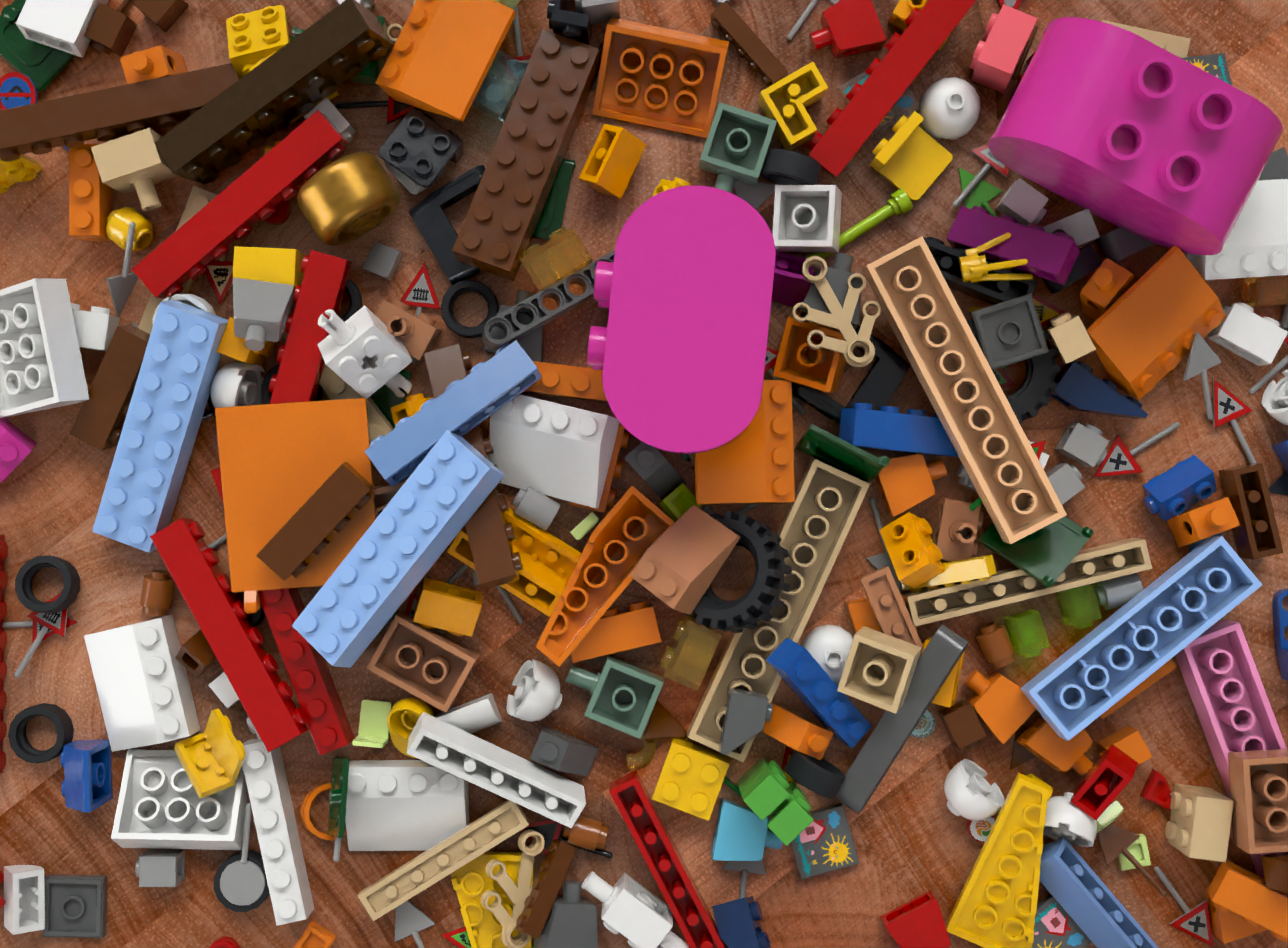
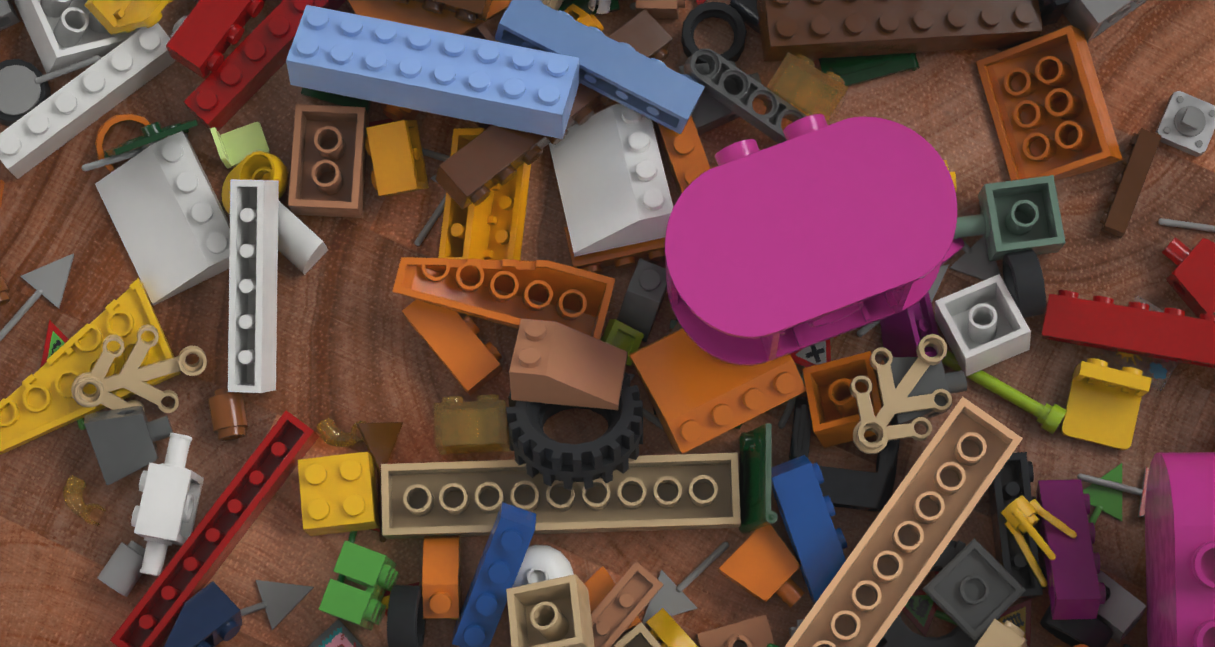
camera: 65 degrees right, 10 degrees down
tan plate [357,800,530,921] -> none
white cylinder [506,659,562,722] -> none
light grey brick [512,487,560,531] -> none
reddish brown piece [515,839,577,939] -> none
piece [521,819,613,858] -> none
dark grey slope [530,725,599,776] -> none
sand green brick [565,655,664,739] -> none
yellowish green tile [570,511,600,540] -> none
light orange brick [579,124,646,199] -> none
medium azure torso [710,798,783,861] -> none
dark grey slope [719,688,773,755] -> none
yellow brick [758,61,828,151] -> none
light orange brick [879,512,945,588] -> none
white cylinder [919,77,981,140] -> none
white brick [995,178,1049,226] -> none

